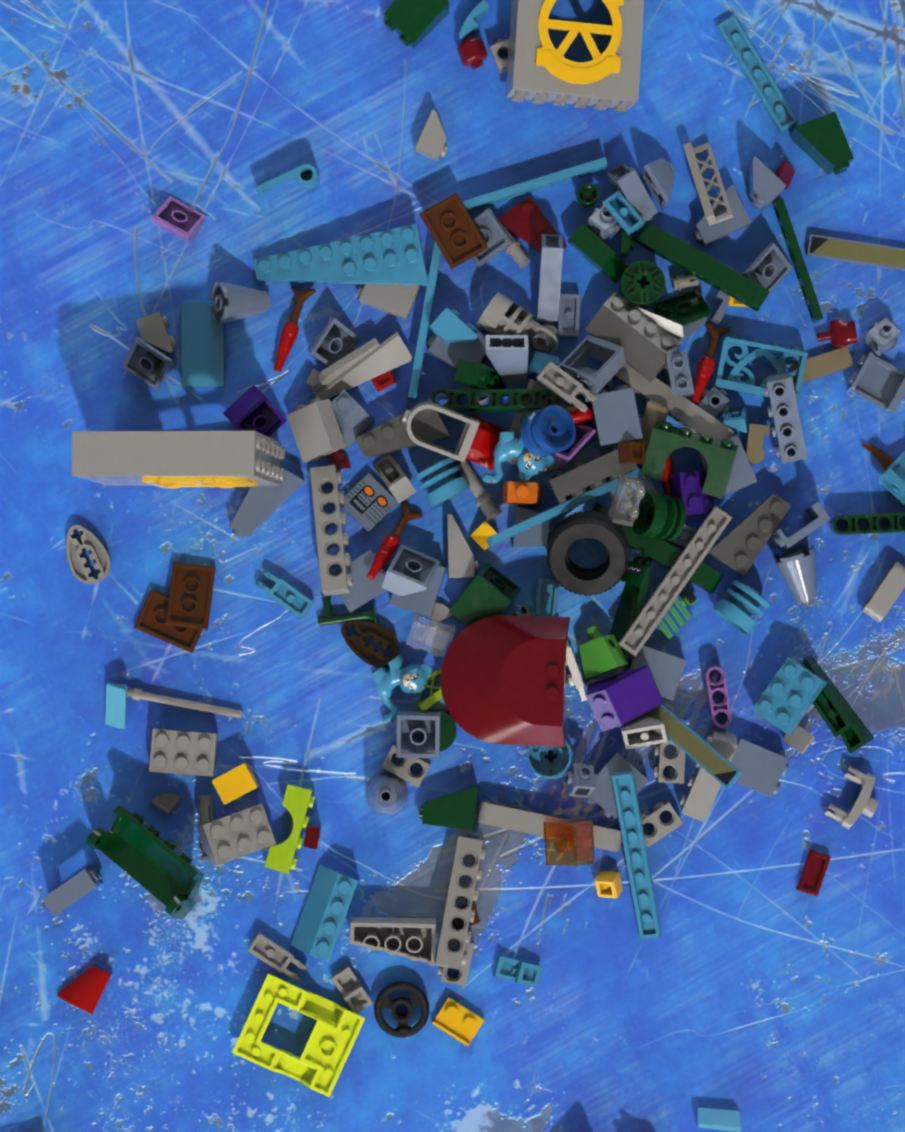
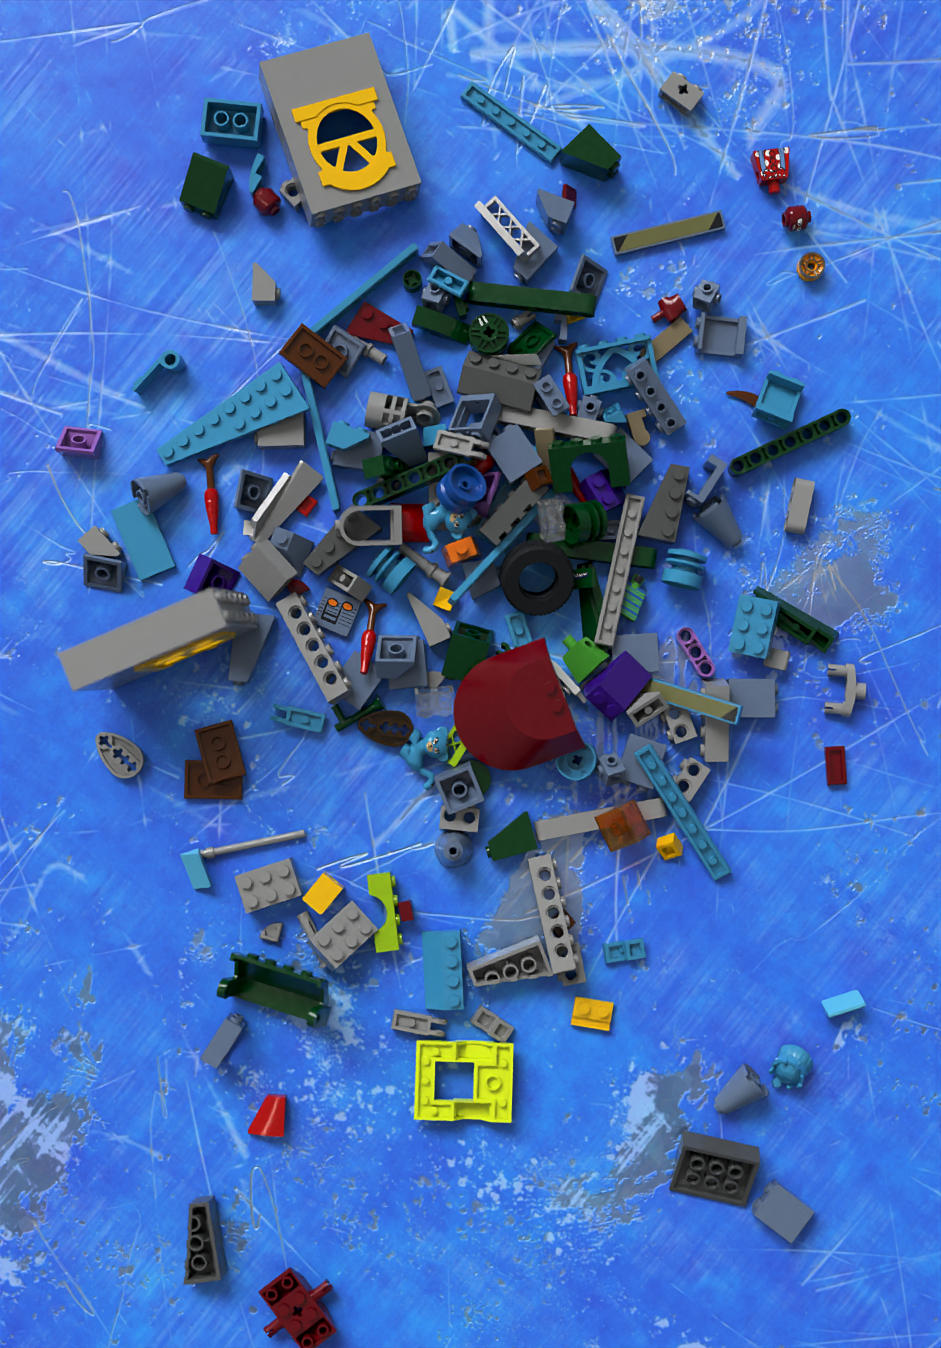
camera: 20 degrees left, 0 degrees up
black wheel [374,981,429,1038] -> none
dark green tile [773,198,823,323] -> none

